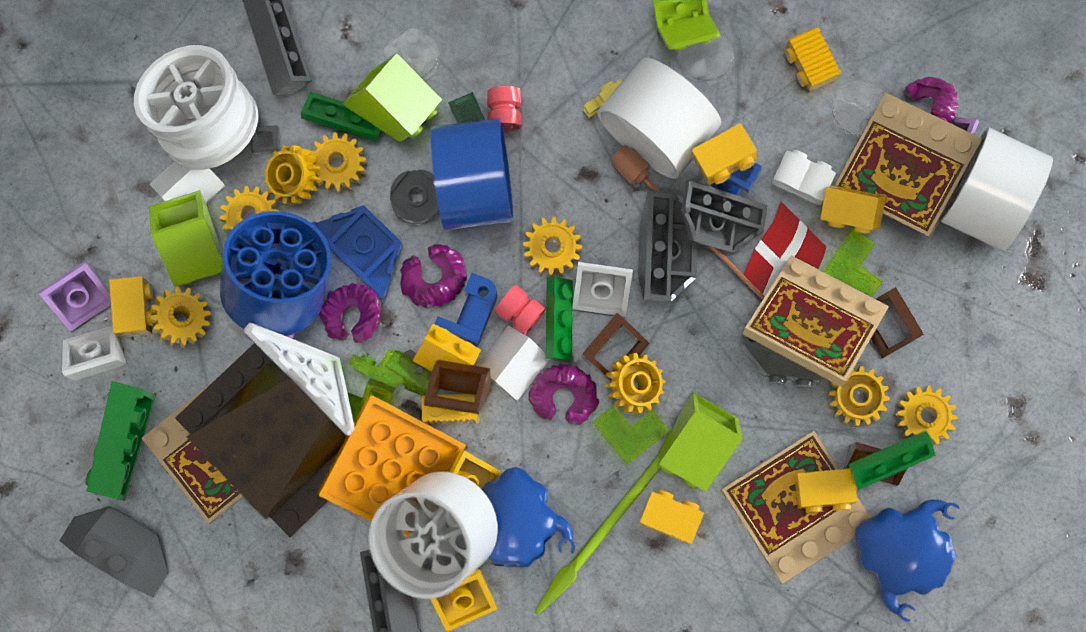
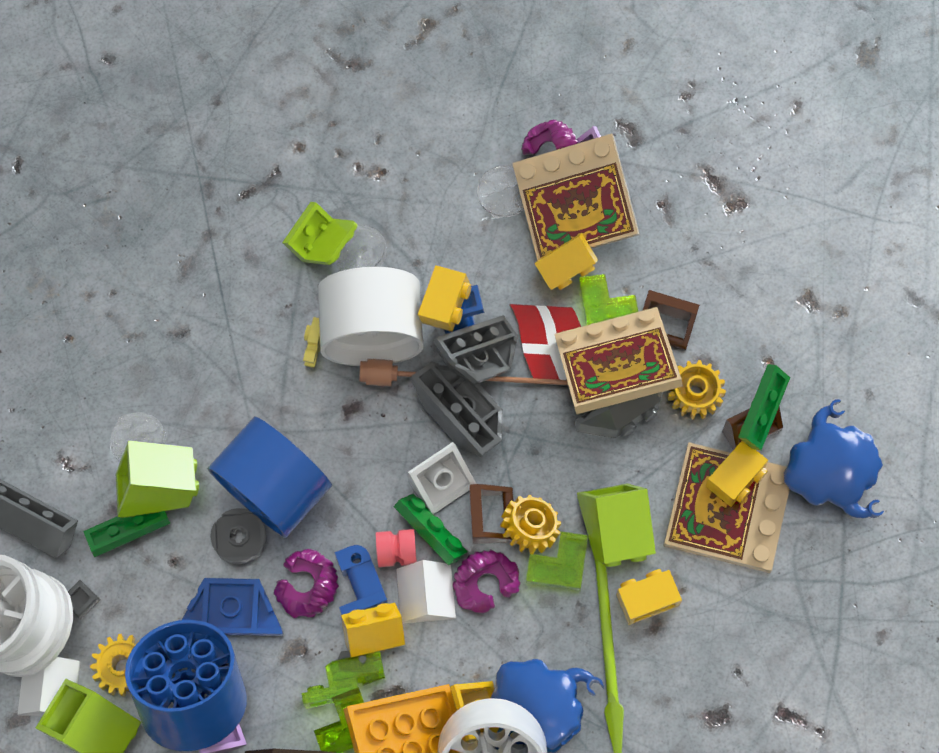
camera: 45 degrees left, 10 degrees down
white tile [244,323,355,436] -> none
yellow gear [264,145,320,205] -> none
yellow gear [309,132,367,193] -> none
magenta piece [319,283,381,343] -> none
yellow brick [421,394,479,426] -> none
reddish brown tile [424,360,491,415] -> none
clear green brick [448,92,485,123] -> none
coral wheel [487,86,522,132] -> none
yellow gear [523,216,582,277] -> none
white brick [772,150,836,206] -> none
yellow brick [784,26,841,92] -> none
yellow gear [895,385,958,445] -> none
white wheel [940,127,1053,251] -> none

